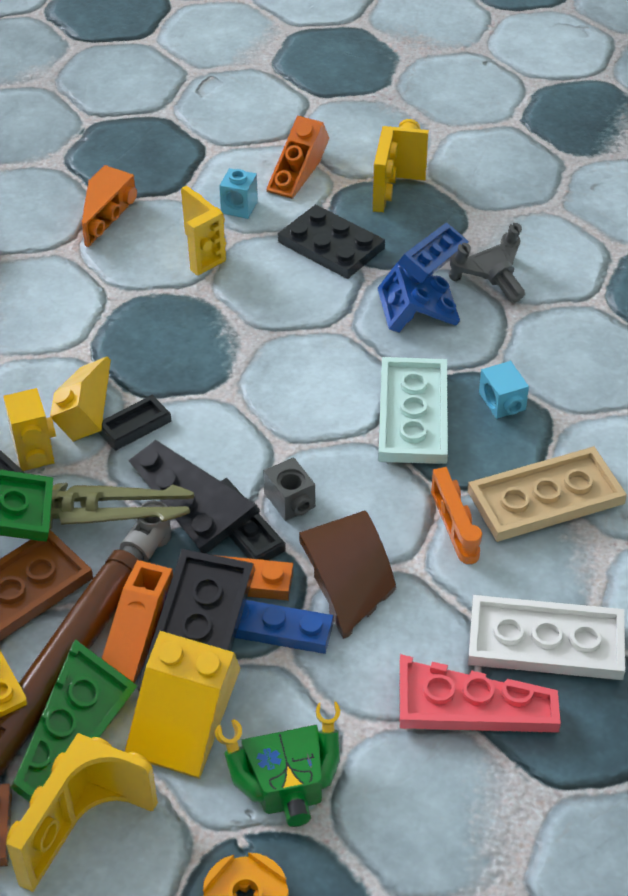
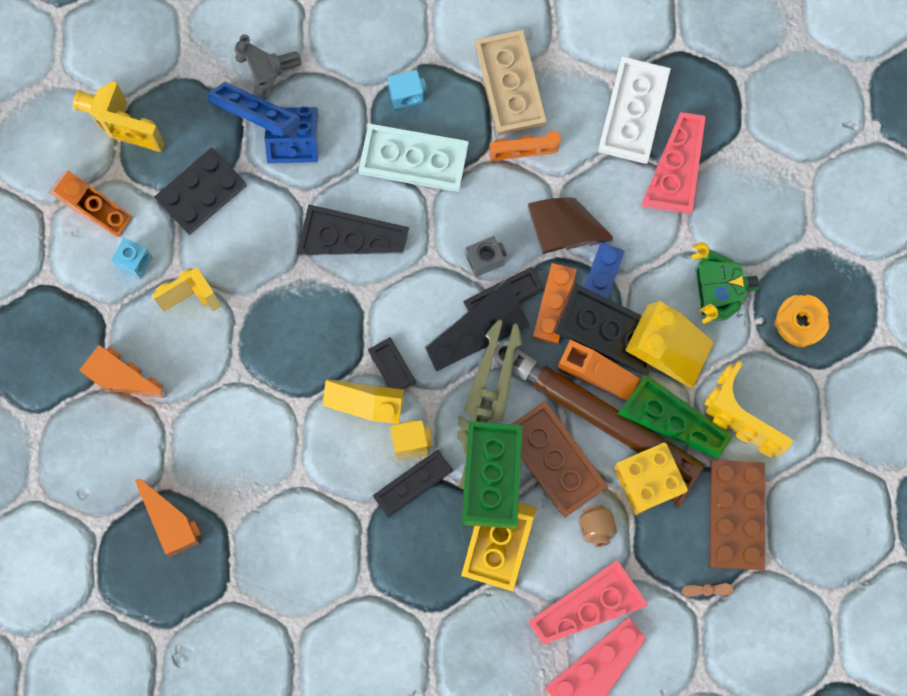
camera: 85 degrees left, 30 degrees up
none -> black wing [297,204,409,255]

